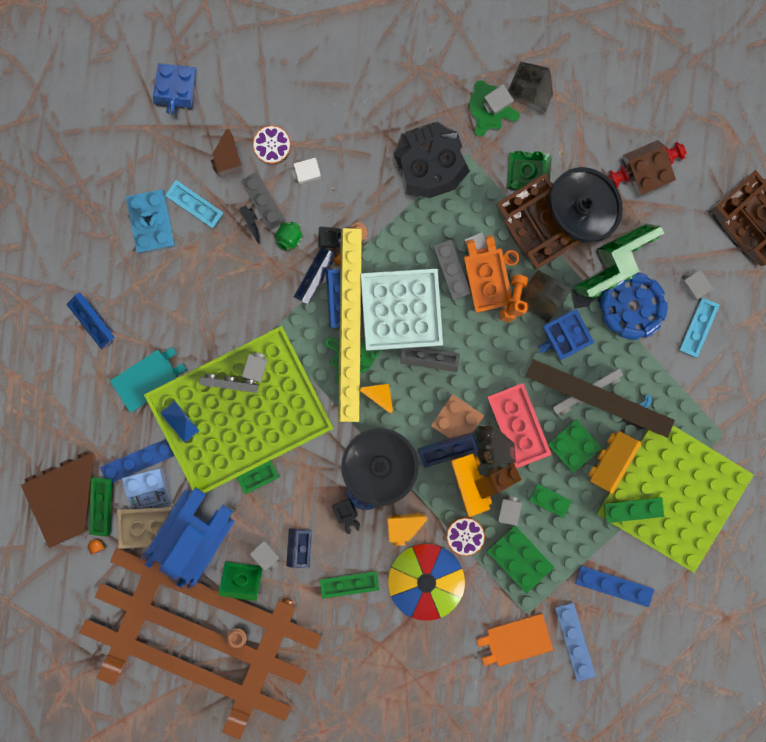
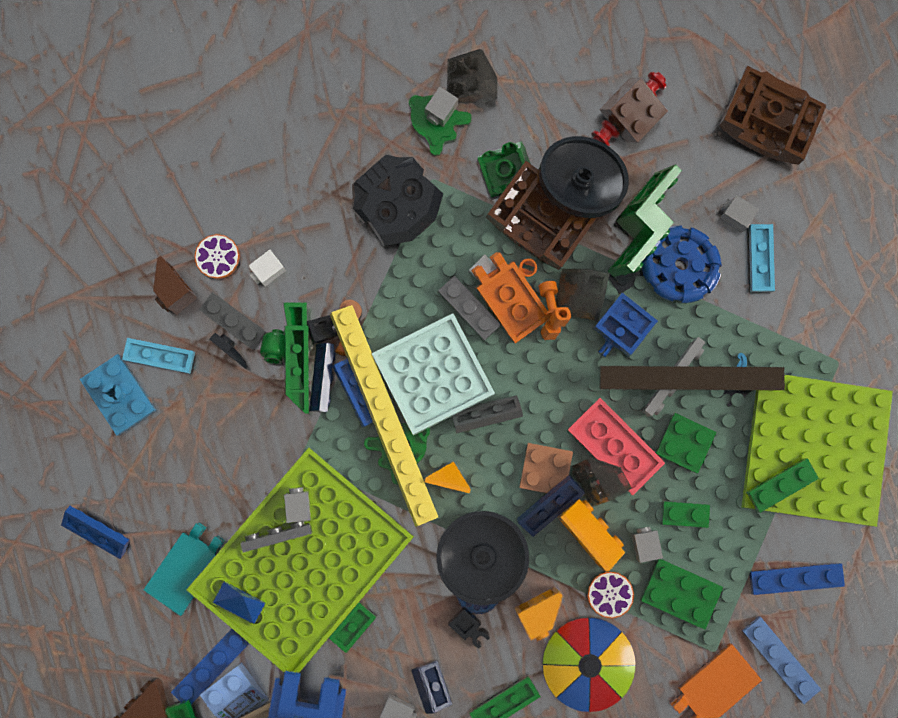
camera: 20 degrees left, 5 degrees down
blue plate [153,63,196,114] -> none
reddish brown brick [474,463,522,499] -> none
light orange slope [588,431,642,494] -> none
none -> green wedge [283,302,309,414]

